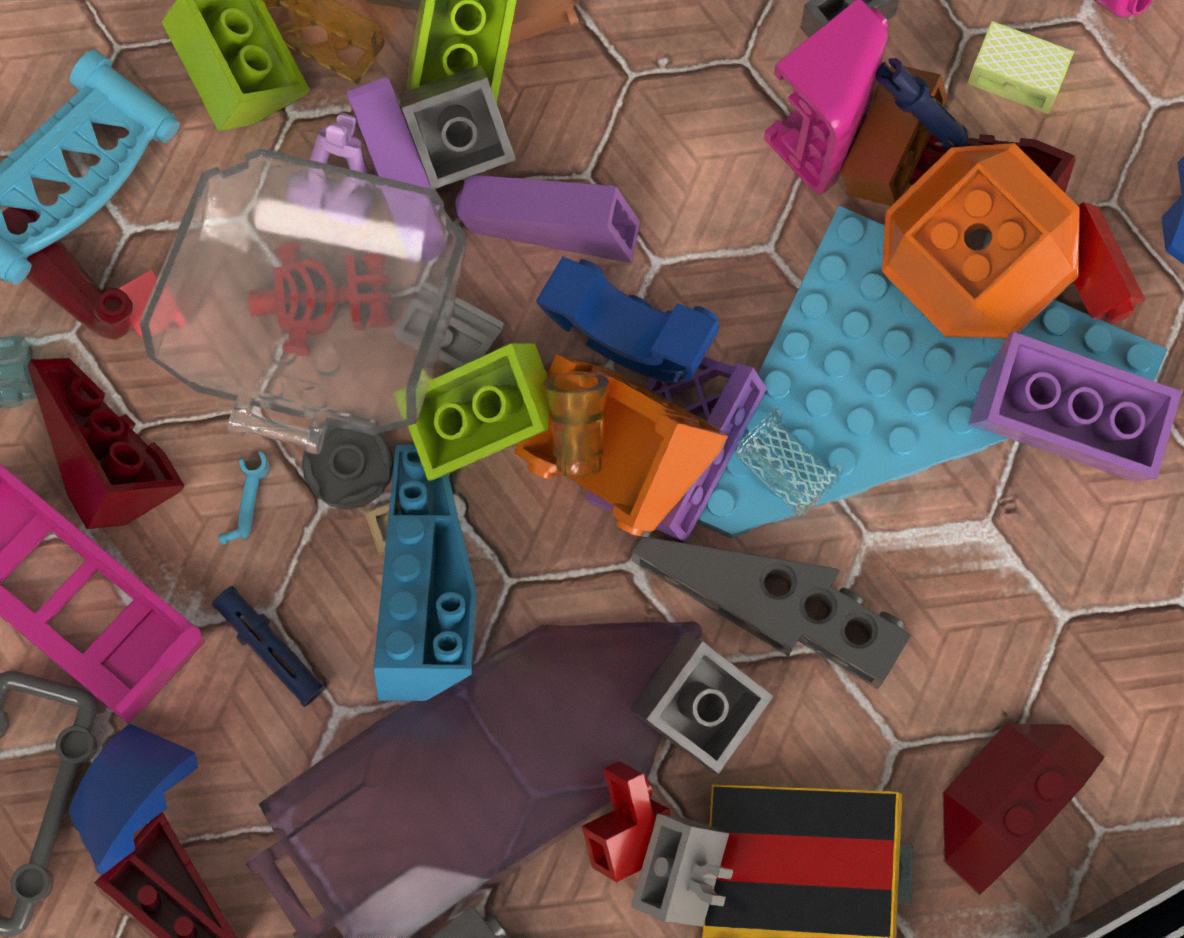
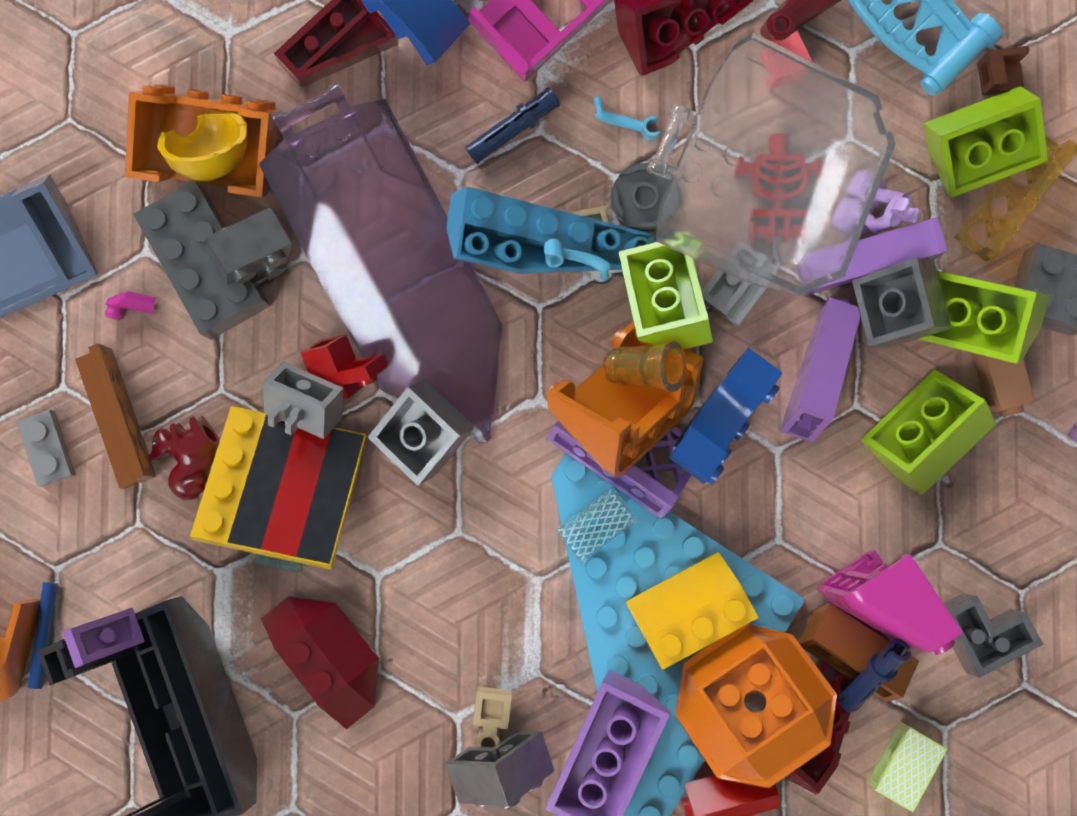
camera: 95 degrees right, 10 degrees up
dark grey brick [632,536,911,690] -> none
none -> flat silver brick [445,731,555,809]
none -> tan plate [473,686,513,747]
none -> medium azure piece [544,239,611,281]
none -> yellow slope [625,552,759,670]
none -> lime slope [861,369,996,496]
none -> copper panel [977,46,1029,95]

